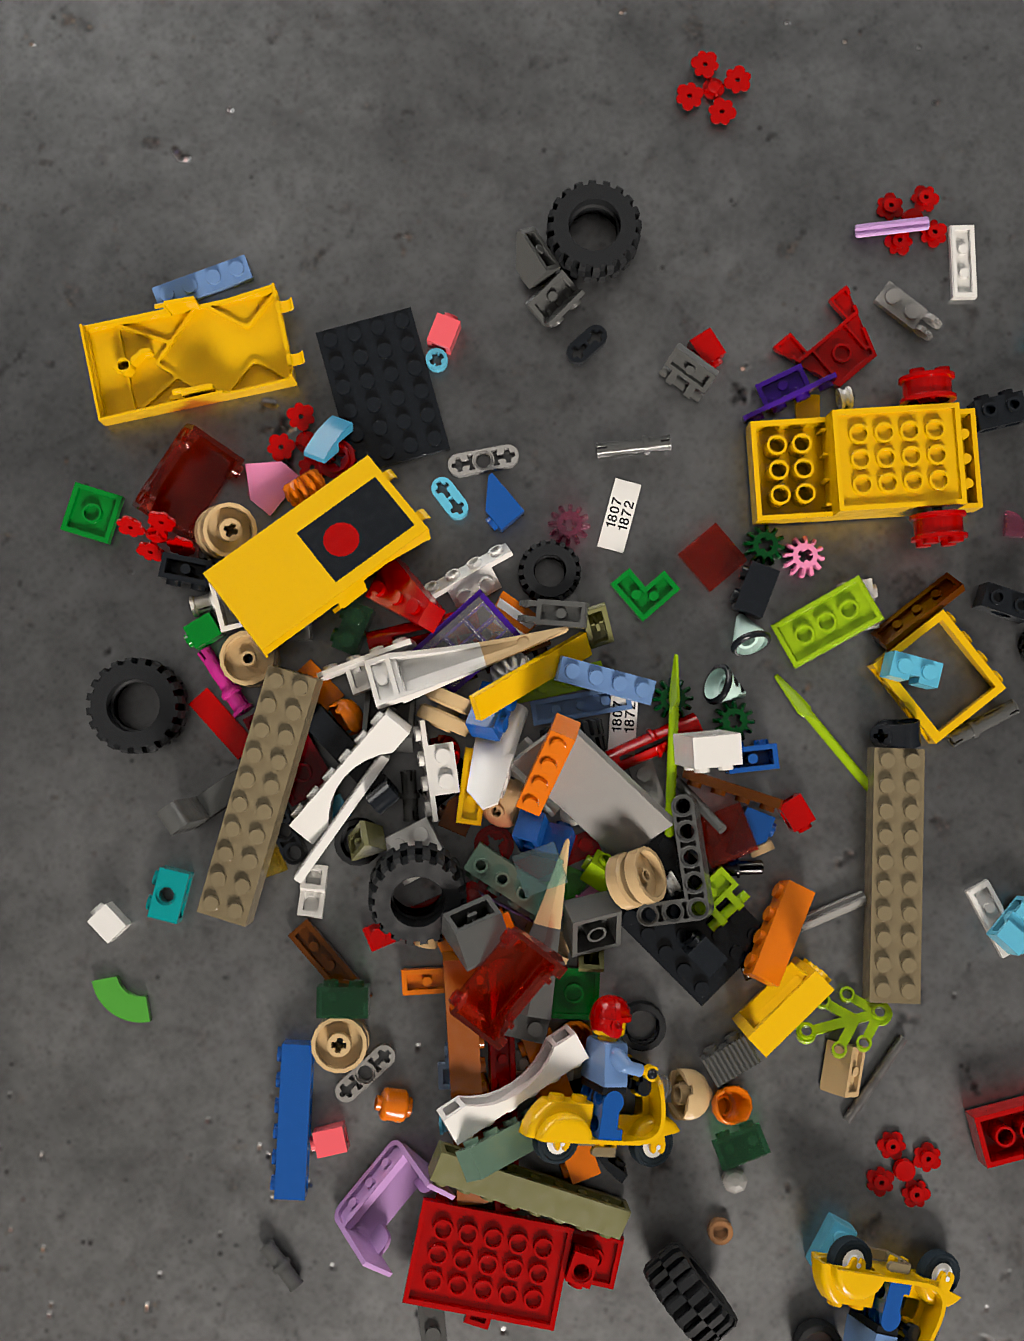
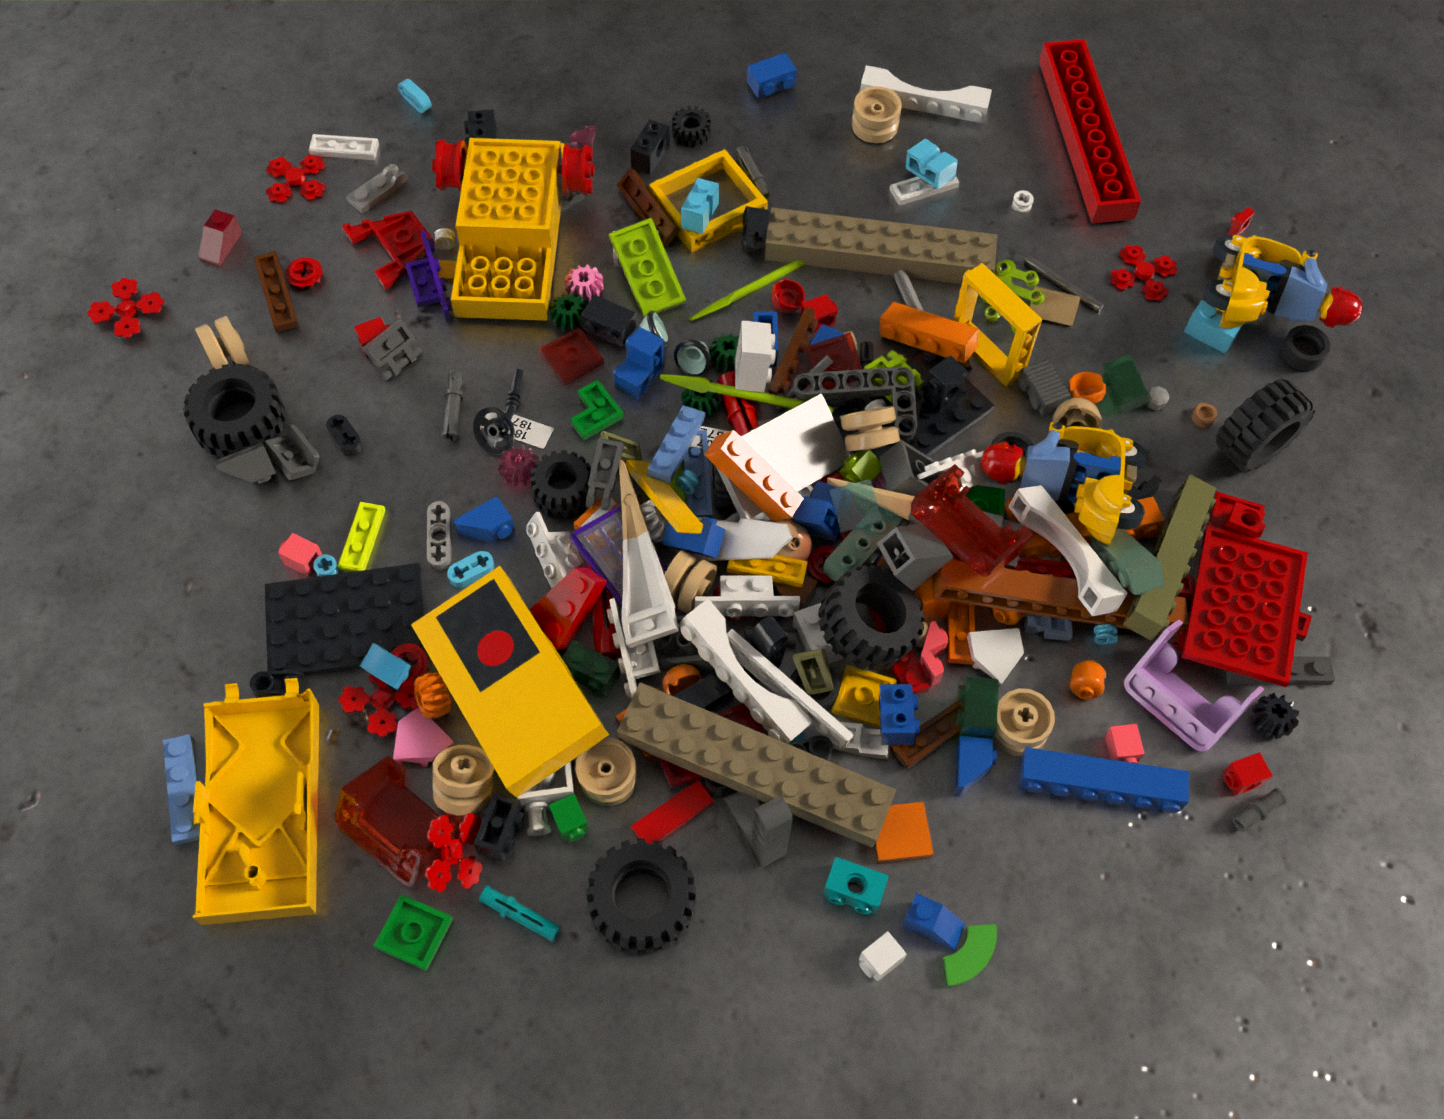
camera: 80 degrees left, 25 degrees down
dark pink pin [197,646,254,718] -> none
light grey beam [335,1043,396,1102] -> none
lavender axle [854,216,930,238] -> none
none -> tan wheel [194,316,250,369]
none -> dark red slope [199,209,242,267]
none -> black piece [249,670,305,698]
none -> reddish brown plate [254,251,299,333]
none -> red gear [285,257,323,290]
none -> neon yellow tile [337,502,386,572]
none -> black dish [473,369,524,455]
none -> teal pin [479,885,562,942]
none -> blue brick [613,327,665,400]
none -> medium azure bush [676,470,701,494]
none -> red hair [771,278,805,313]
none -> yellow tile [831,664,897,729]
none -> orange tile [875,802,934,863]
none -> blue brick [879,684,920,745]
none -> blue slope [902,893,965,951]
none -> white bracket [917,449,985,494]
none -> coral slope [919,621,948,687]
none -> blue slope [955,736,997,796]
none -> white slope [967,628,1024,686]
none -> white bush [1012,190,1034,213]
none -> red brick [1223,752,1273,796]
none -> red plate [1228,207,1255,236]
none -> black gear [1251,693,1300,740]

